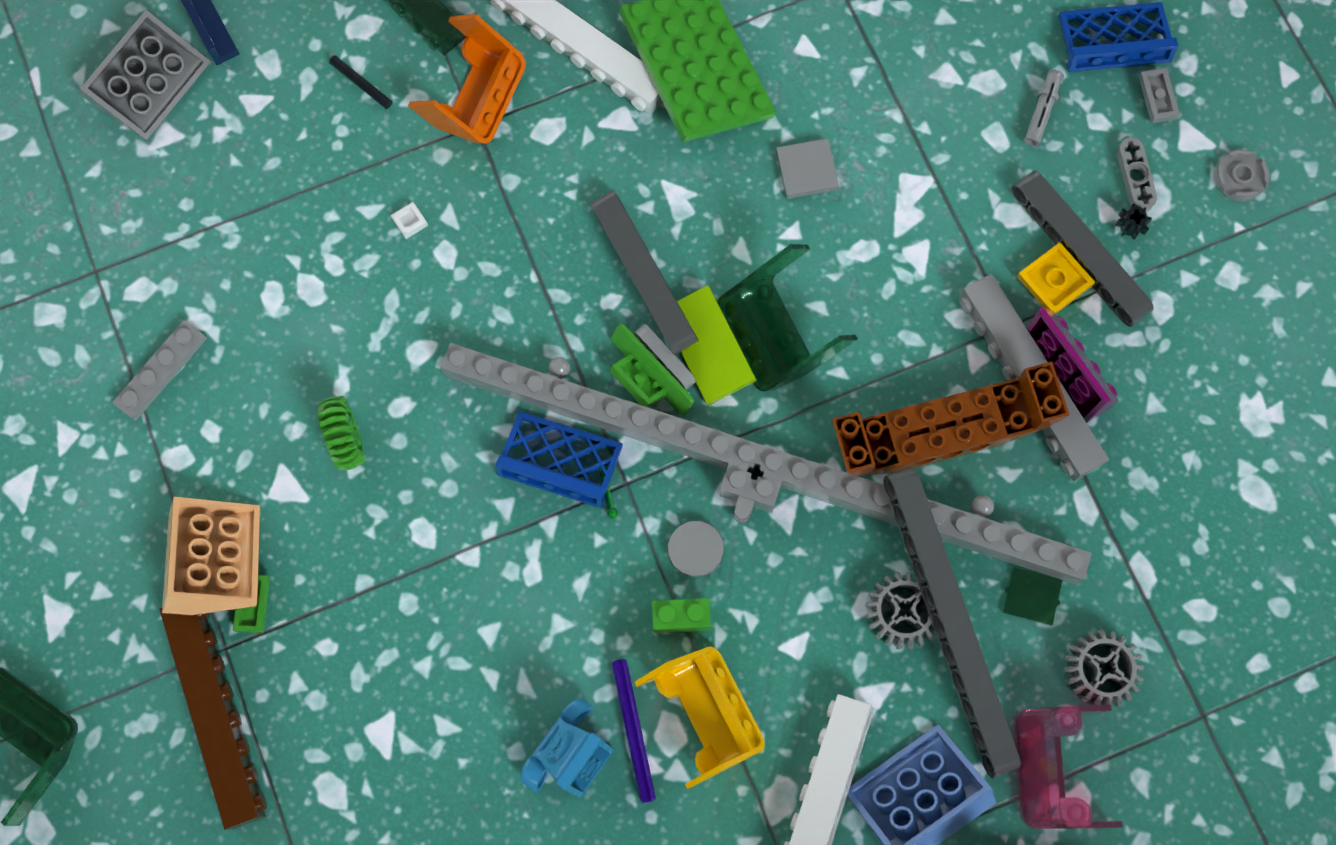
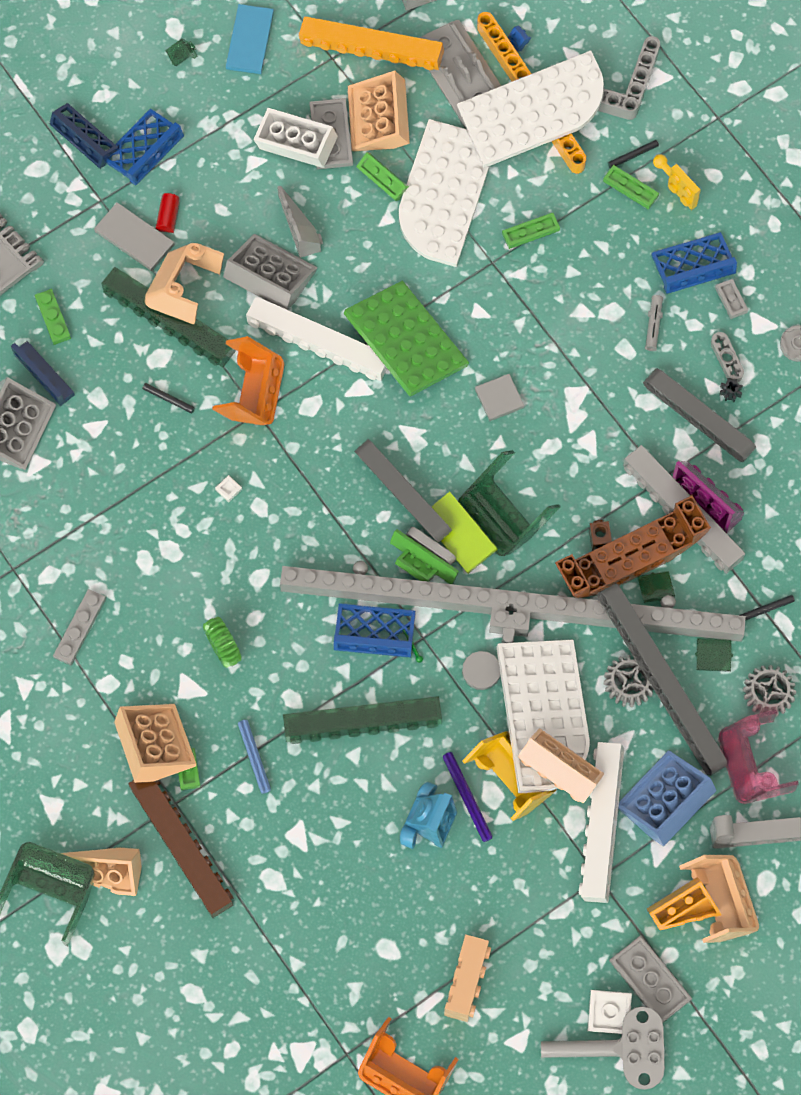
camera: 15 degrees left, 5 degrees down
bright green brick [652,598,711,634] -> none
yellow plate [1017,242,1095,314] -> none
none -> light nougat wedge [56,848,142,896]
none -> medium blue axle [238,720,271,794]
none -> clear green brick [283,696,442,744]
none -> white plate [496,640,590,793]
none -> light nougat slope [518,728,604,803]
none -> reddish brown brick [589,520,612,551]
none -> clear green piece [637,571,675,603]
none -> black bar [739,595,795,621]

